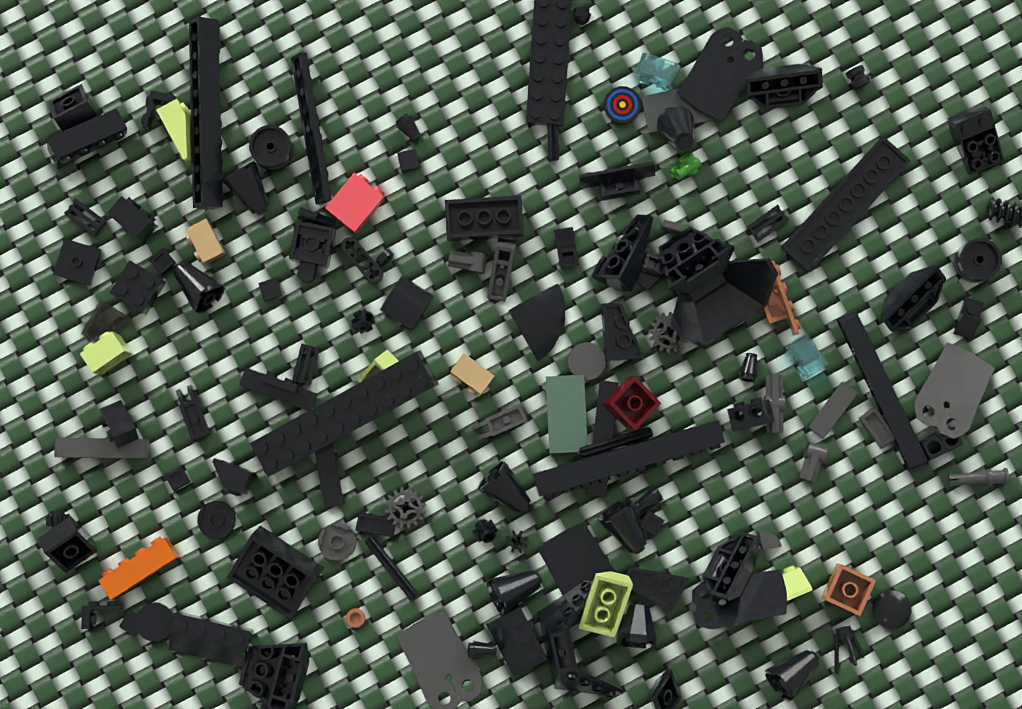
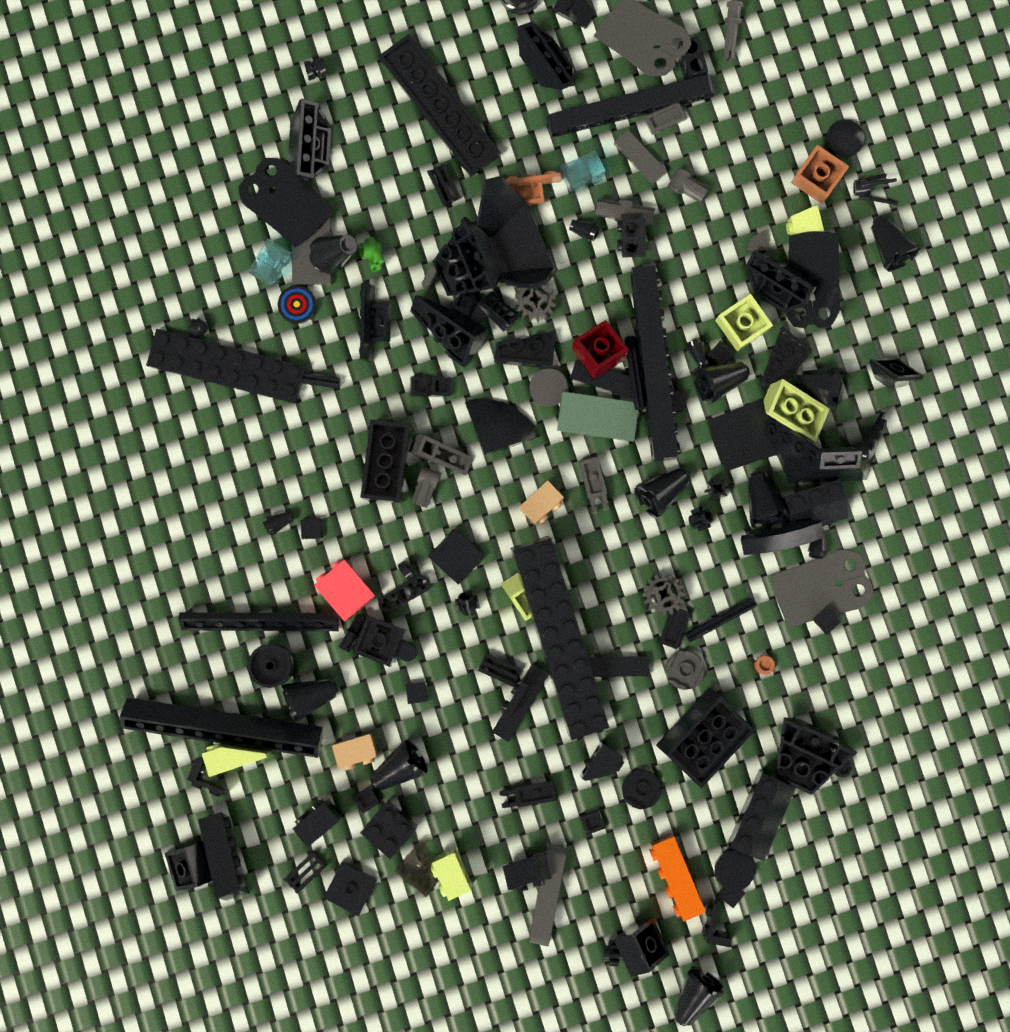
camera: 80 degrees left, 0 degrees up
none -> black slope [477,292,520,332]
none -> black cone [674,966,725,1026]
none -> yellowish green brick [715,294,773,352]
none -> black slope [741,520,825,555]
none -> black tile [812,607,841,635]

